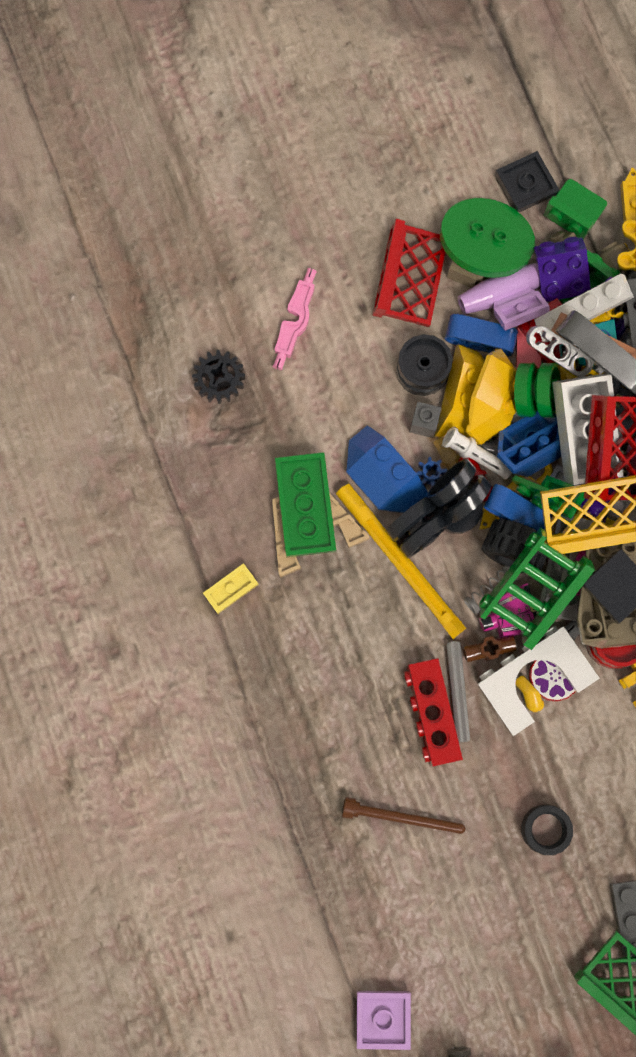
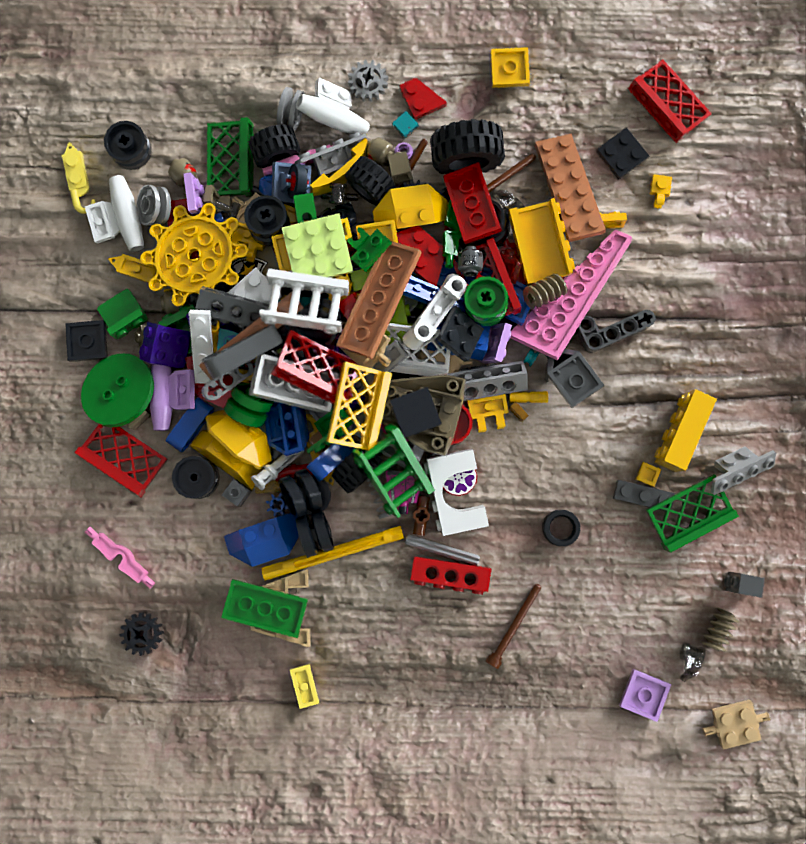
camera: 65 degrees left, 5 degrees up
yellow arm [515,676,544,712] -> none

